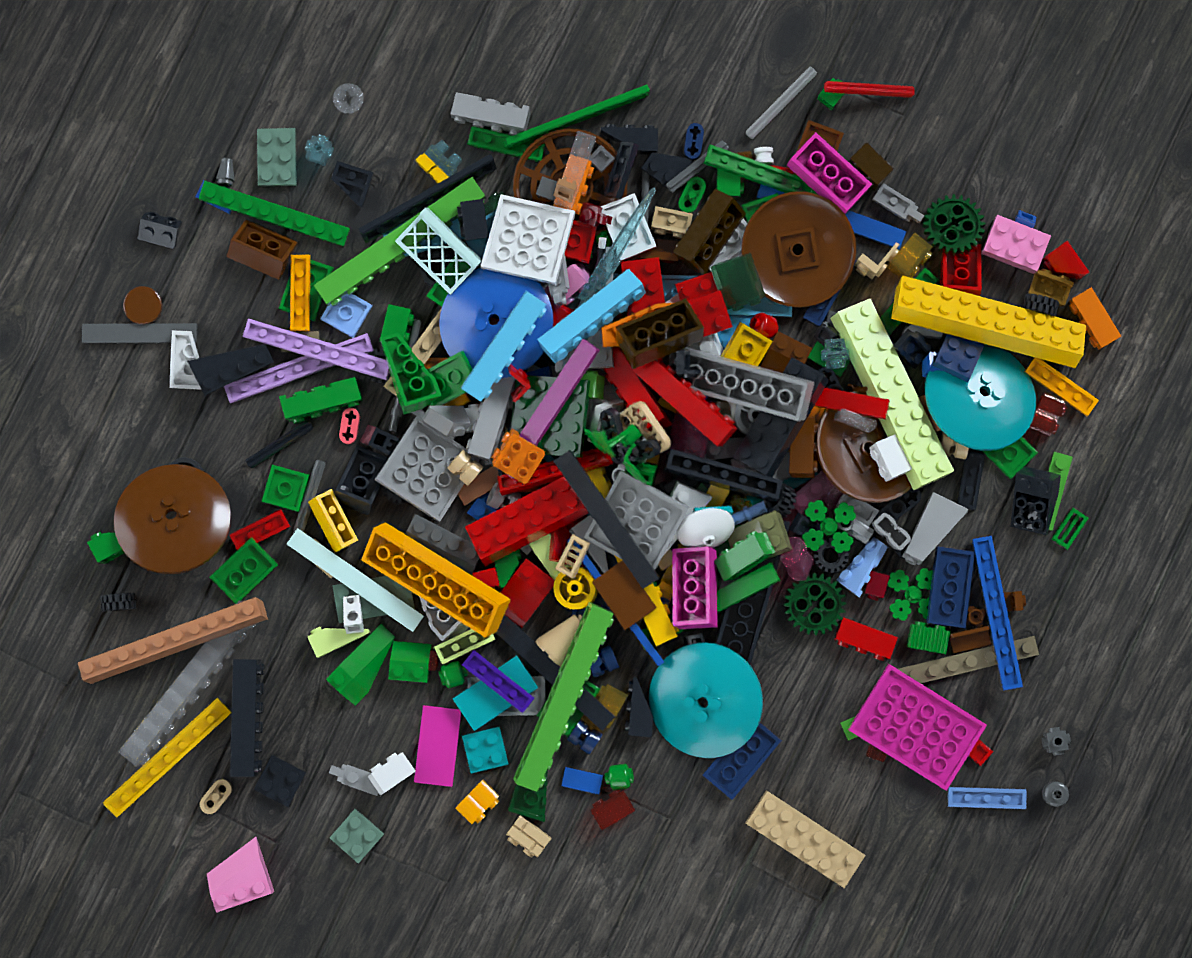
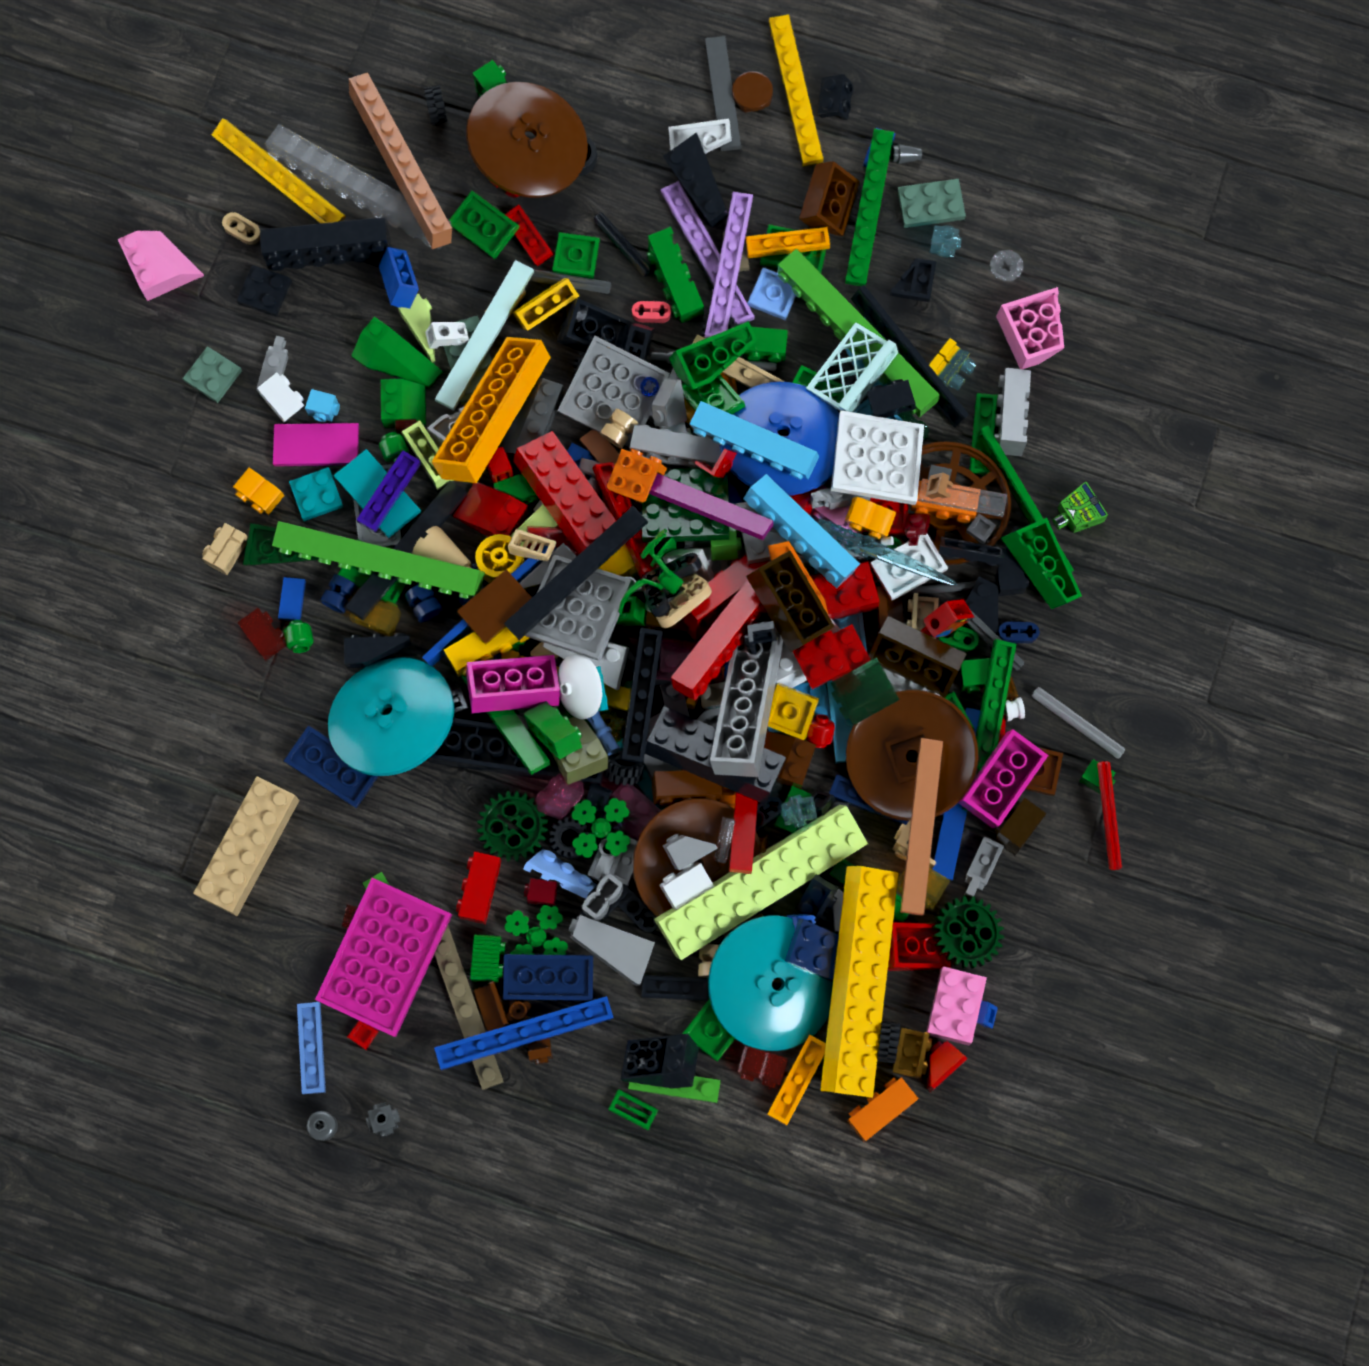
camera: 80 degrees right, 10 degrees down
none -> medium azure brick [305,389,340,422]
none -> blue brick [379,247,419,309]
none -> clear blue bush [640,377,659,397]
none -> light grey slope [663,834,718,871]
none -> yellow plate [769,14,823,166]
none -> light orange brick [844,497,896,540]
none -> nougat tile [900,738,943,916]
none -> red torso [920,599,975,638]
none -> bright pink wedge [996,287,1064,369]
none -> green wedge [1001,518,1082,610]
none -> torso [1052,482,1108,533]

